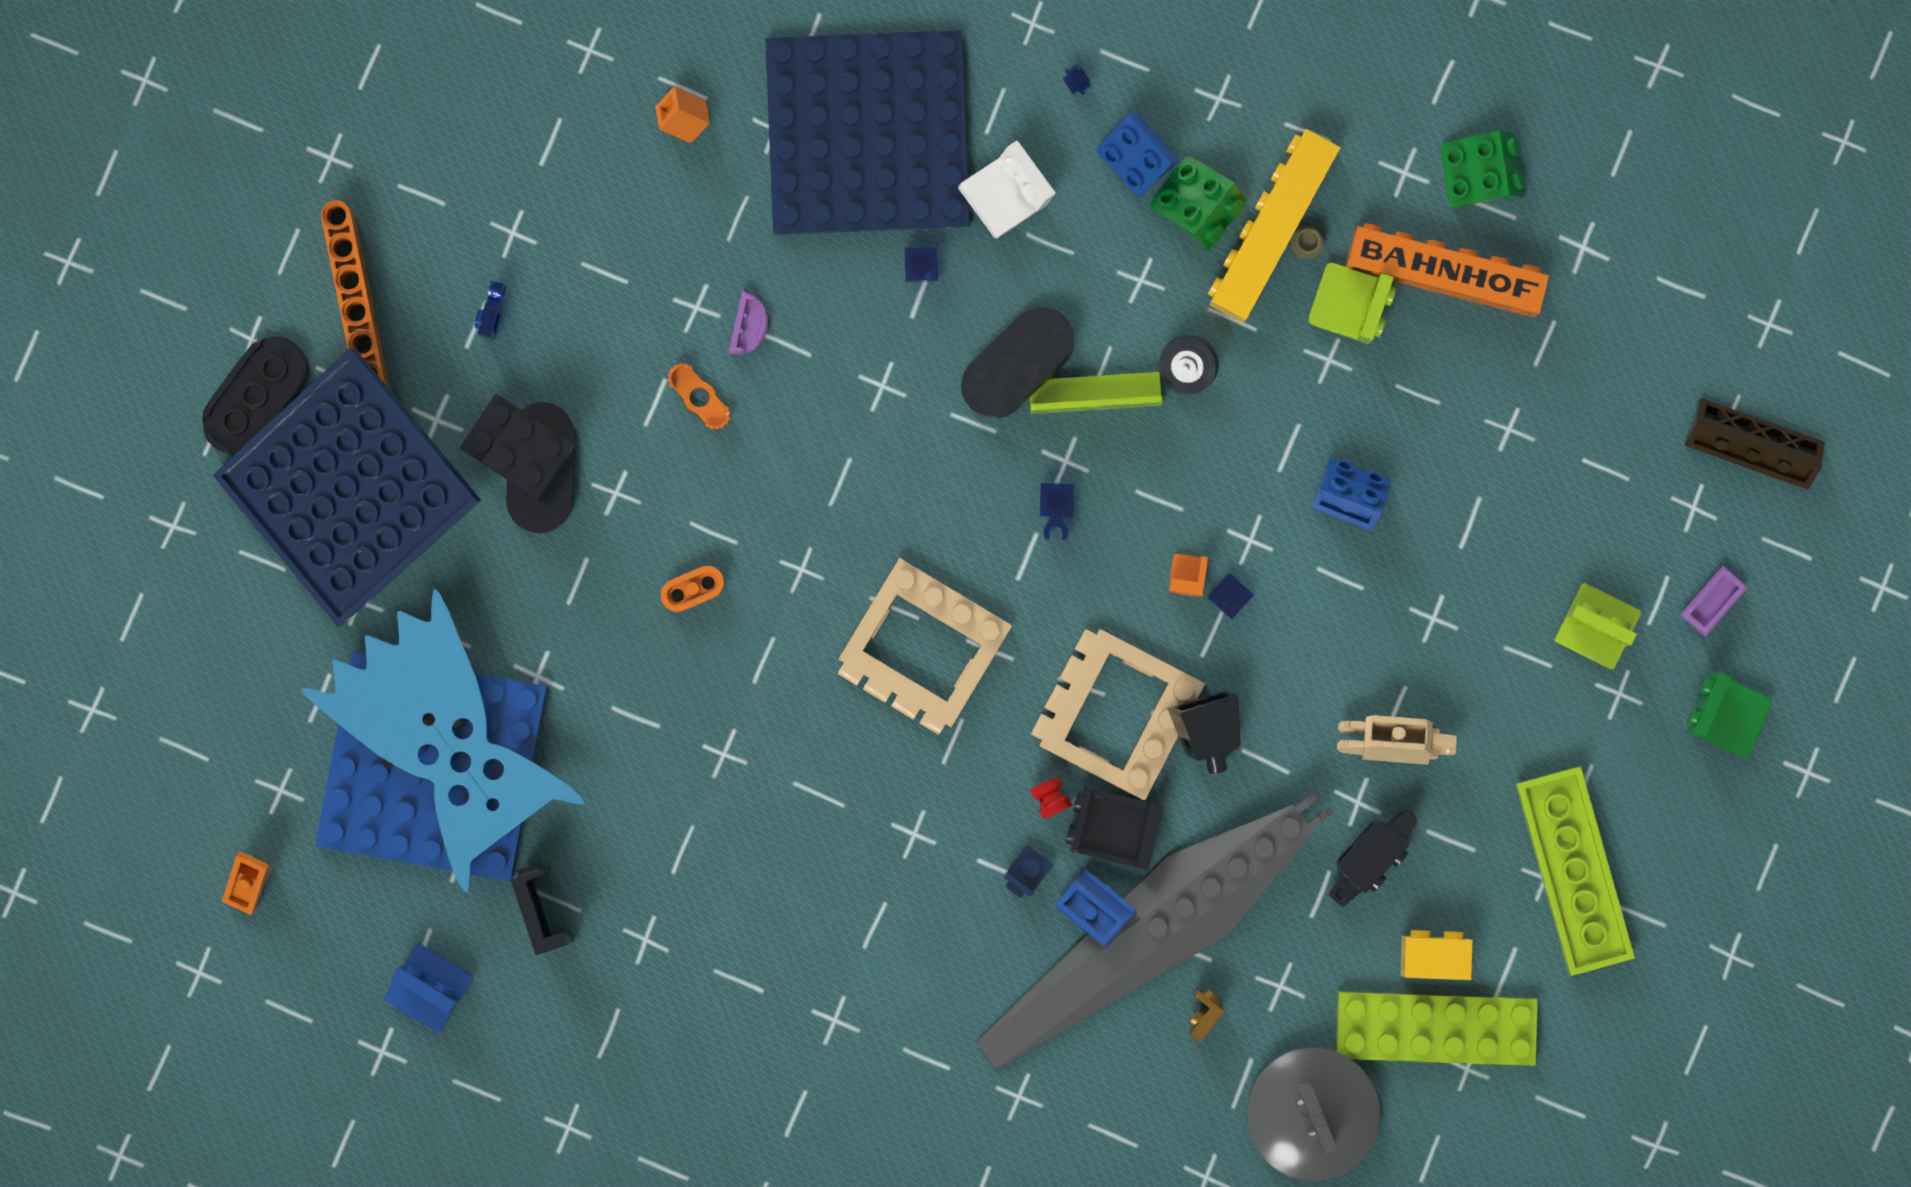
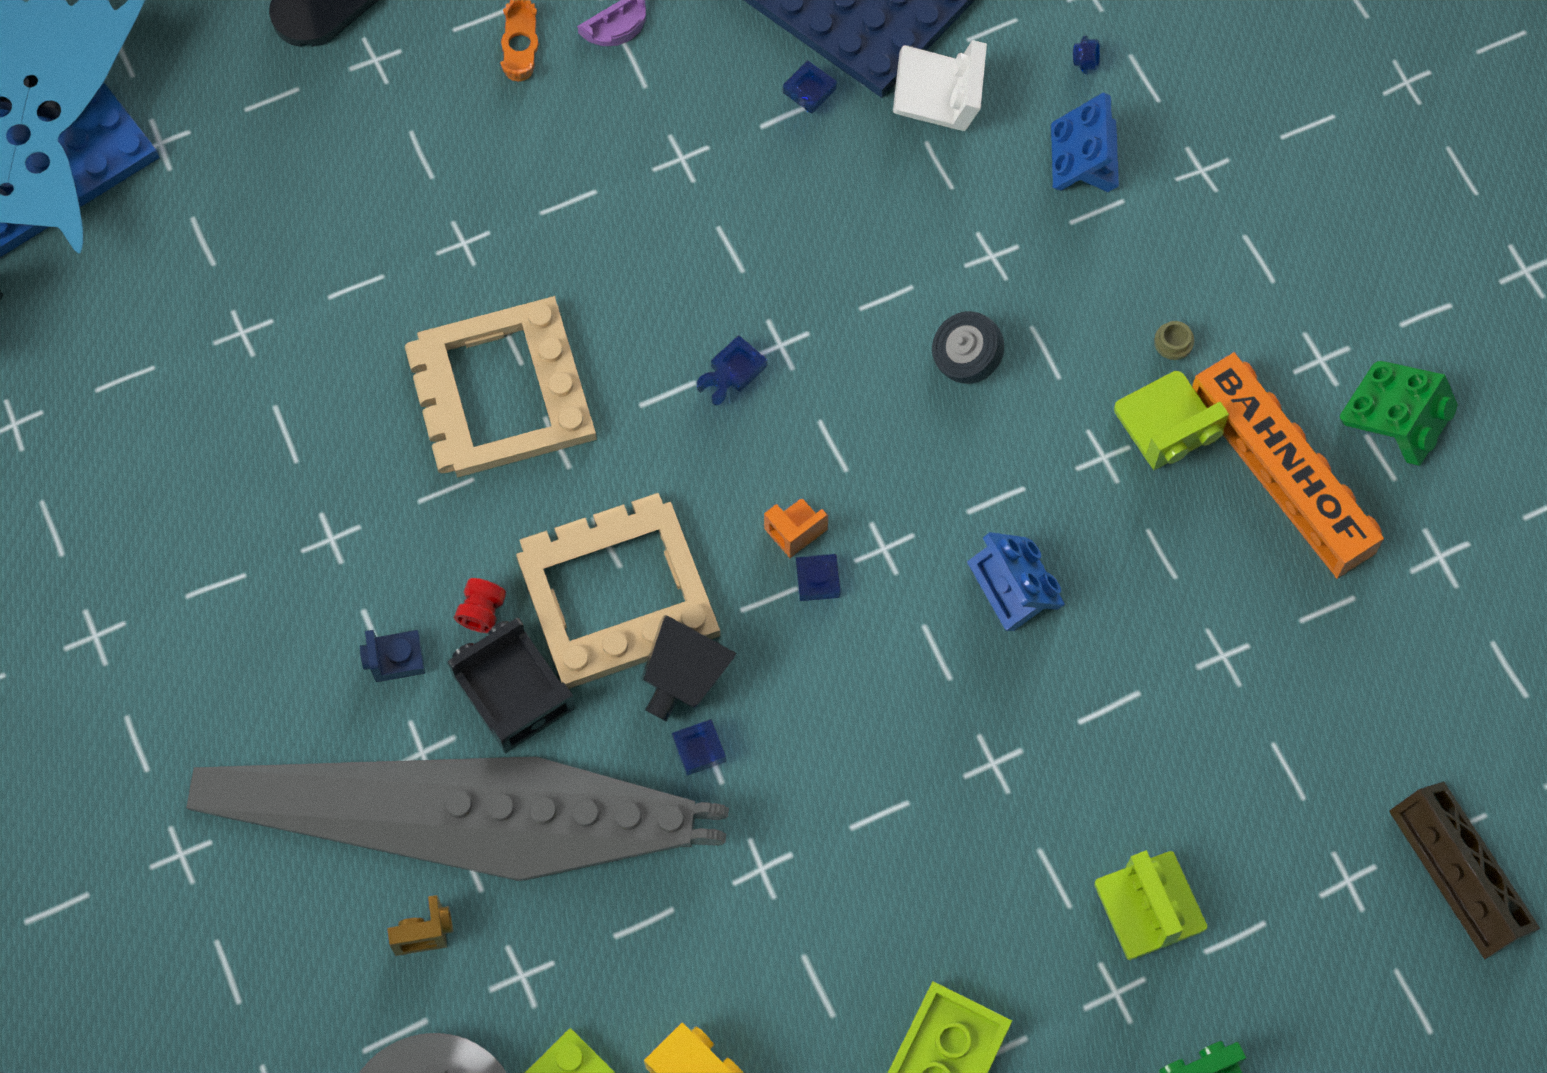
camera: 45 degrees right, 20 degrees down
orange plate [661,566,725,612] -> none
black tile [961,307,1074,418] -> none
lime panel [1029,372,1163,414] -> none
blue plate [1055,869,1137,949] -> none
green bracket [1150,156,1248,252] -> none
yellow brick [1208,129,1341,324] -> none
black hinge [1327,810,1418,907] -> none
tan hinge [1337,715,1457,765] -> none
medium lavender tile [1680,566,1748,637] -> none
none -> clear blue plate [672,719,726,776]

